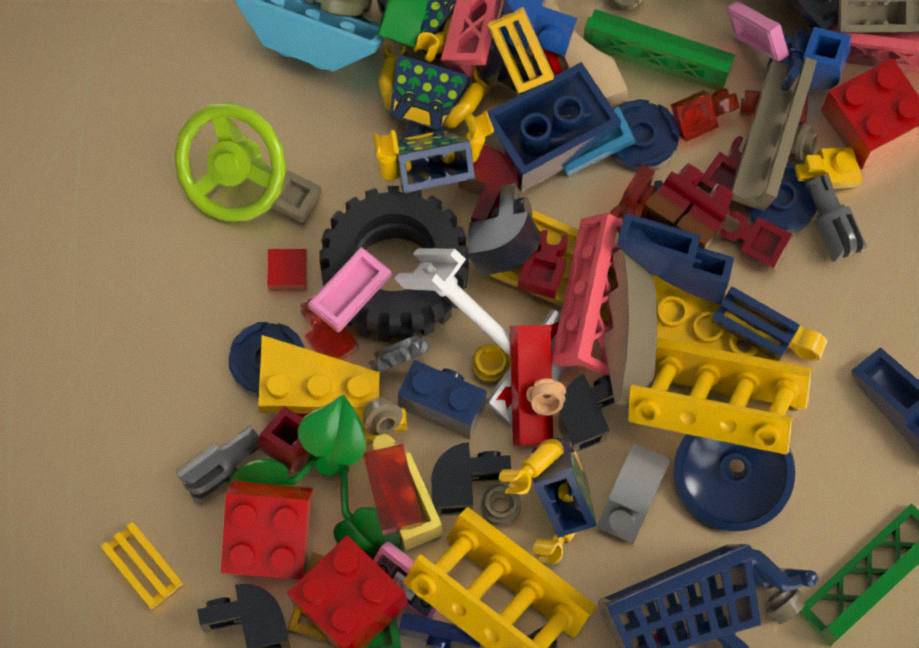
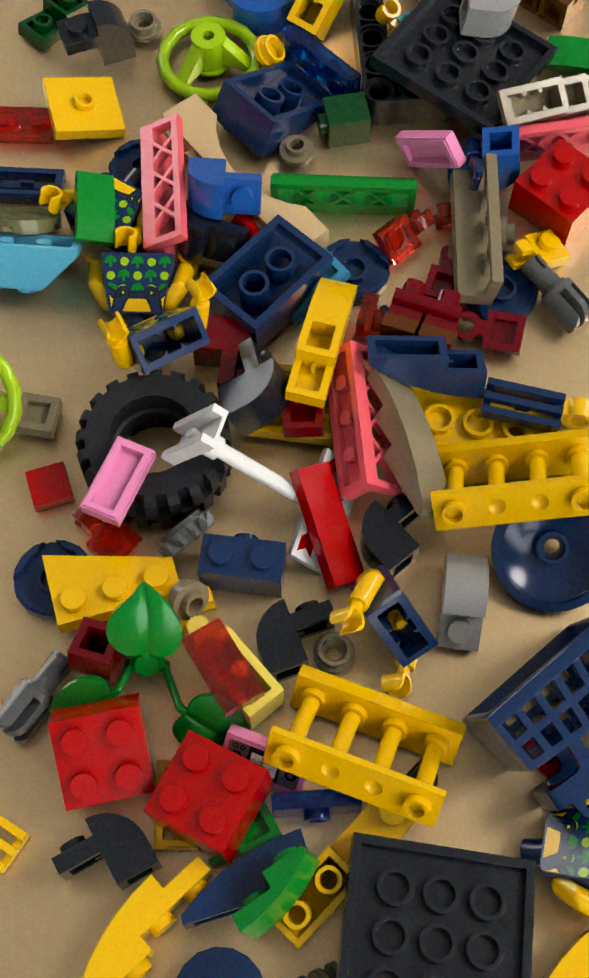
camera: 15 degrees left, 5 degrees down
yellow plate [471,344,510,383] -> none
yellow tile [487,7,554,94] -> none
light nougat plate [527,378,566,415] -> none
none -> yellow slope [285,277,358,409]

